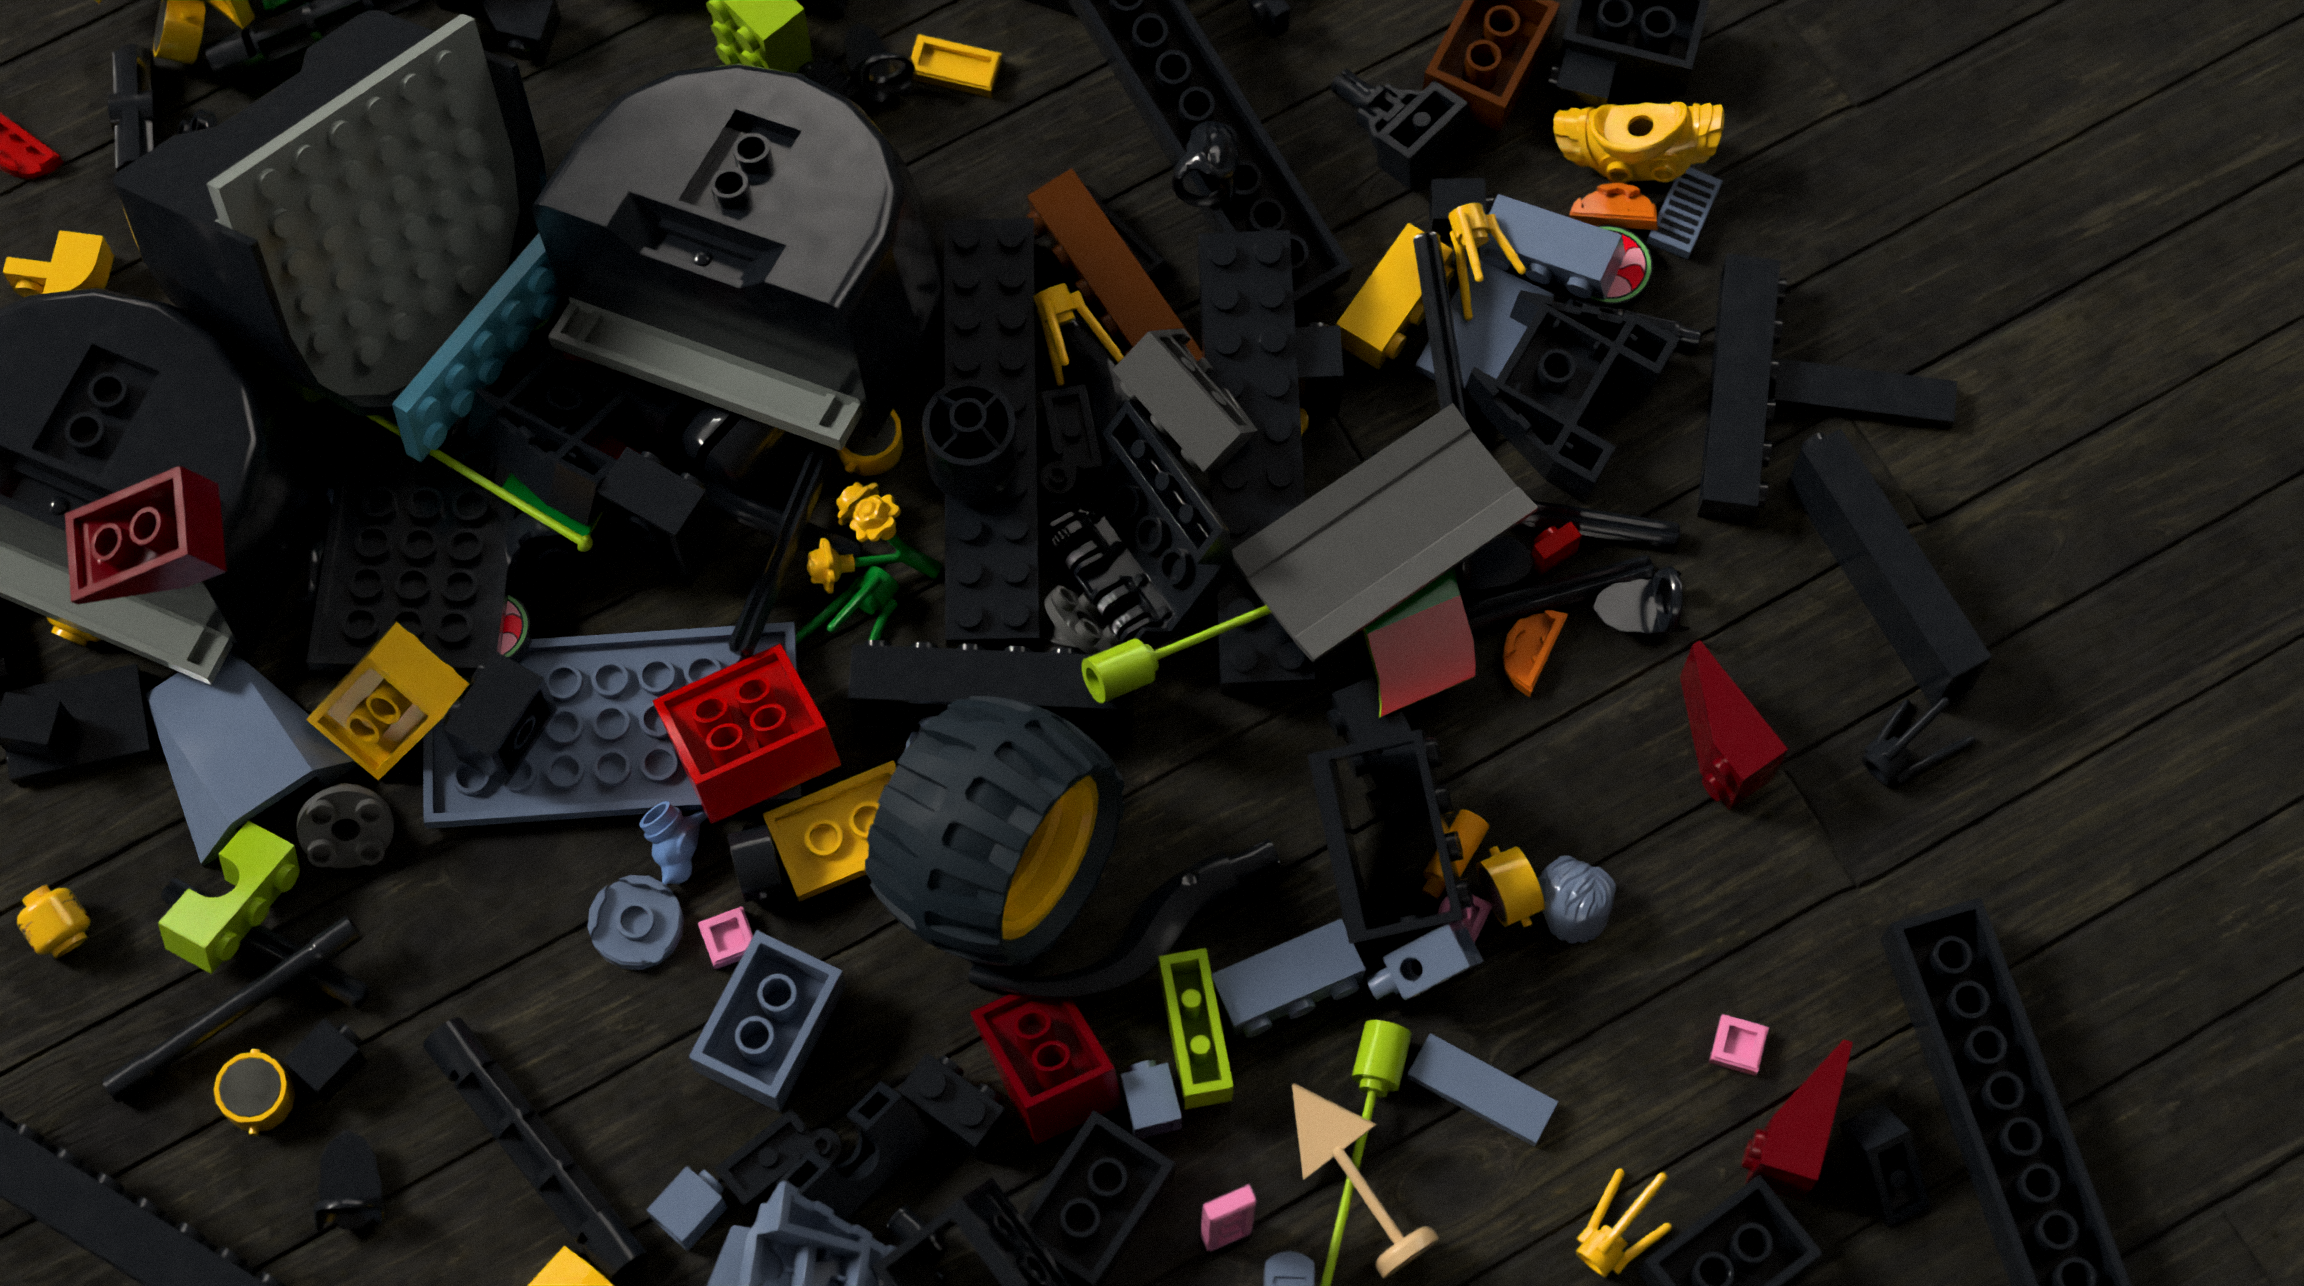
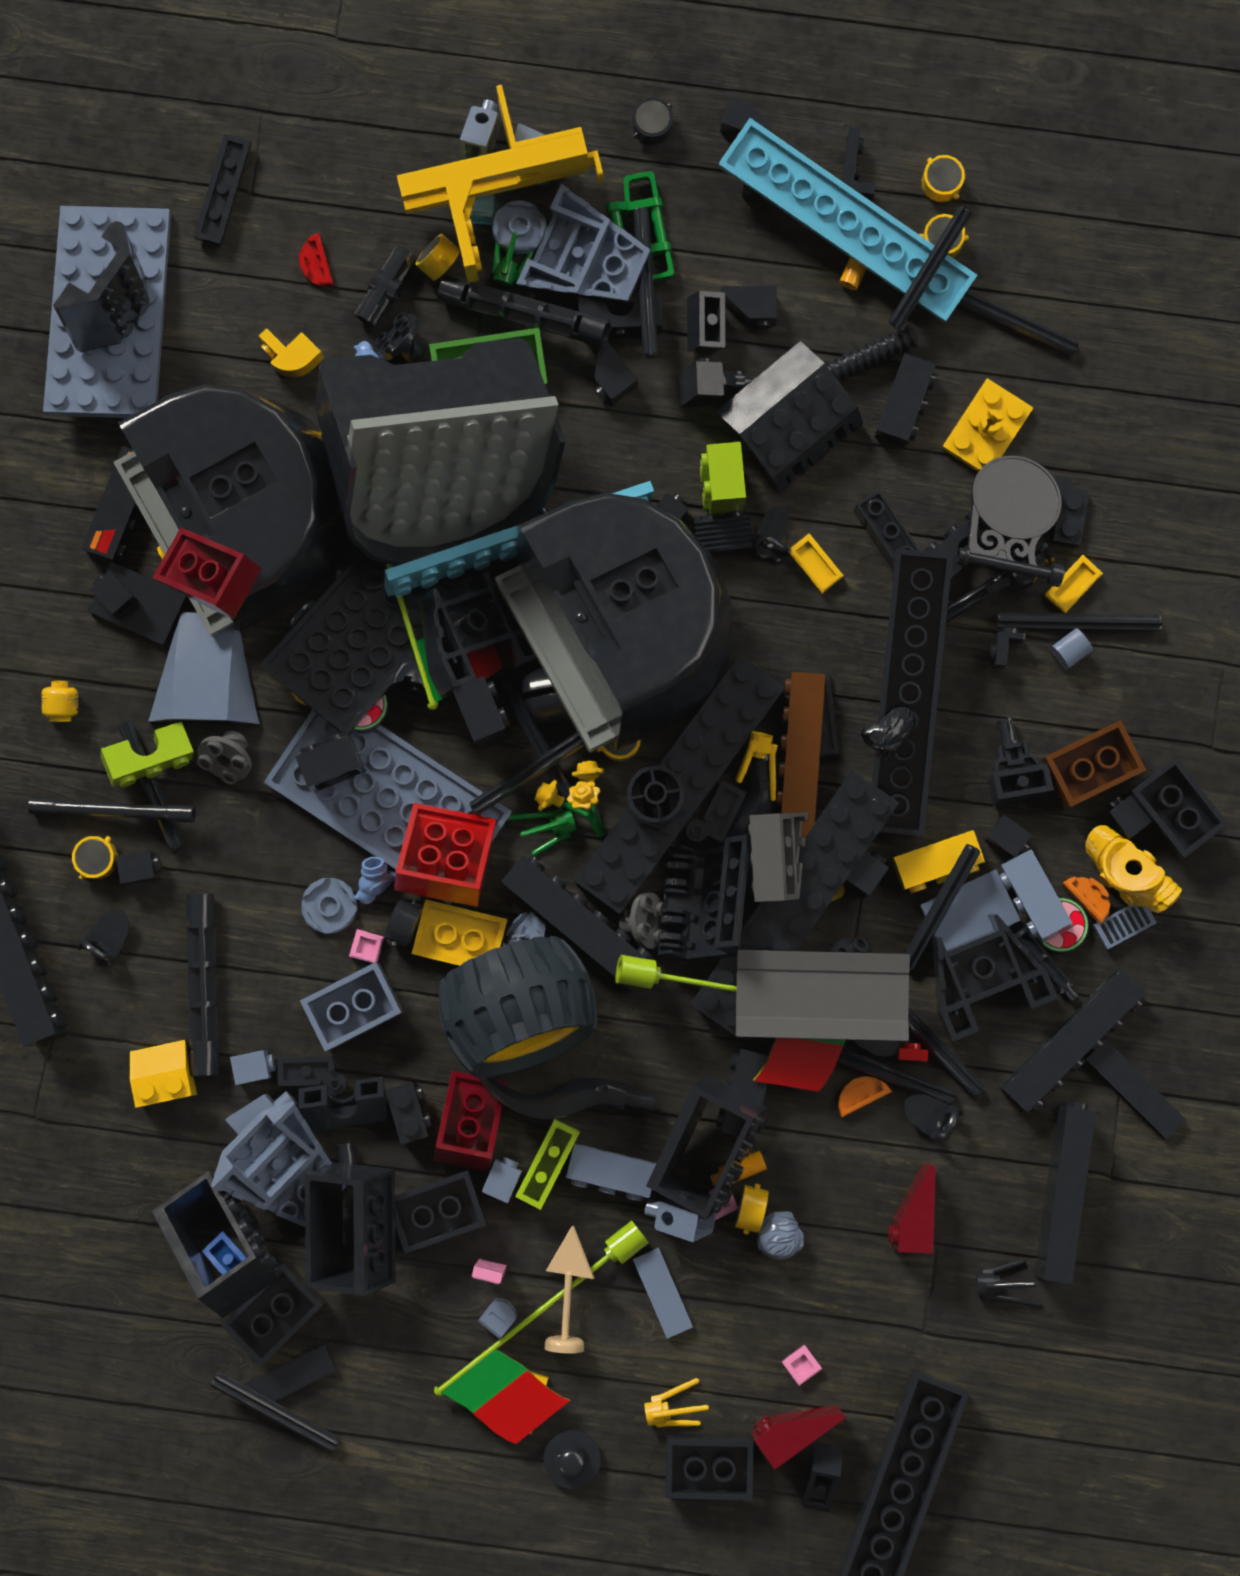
camera: 40 degrees right, 15 degrees up
yellow slope [306,622,469,780] -> none
yellow plant [1448,203,1526,321] -> none

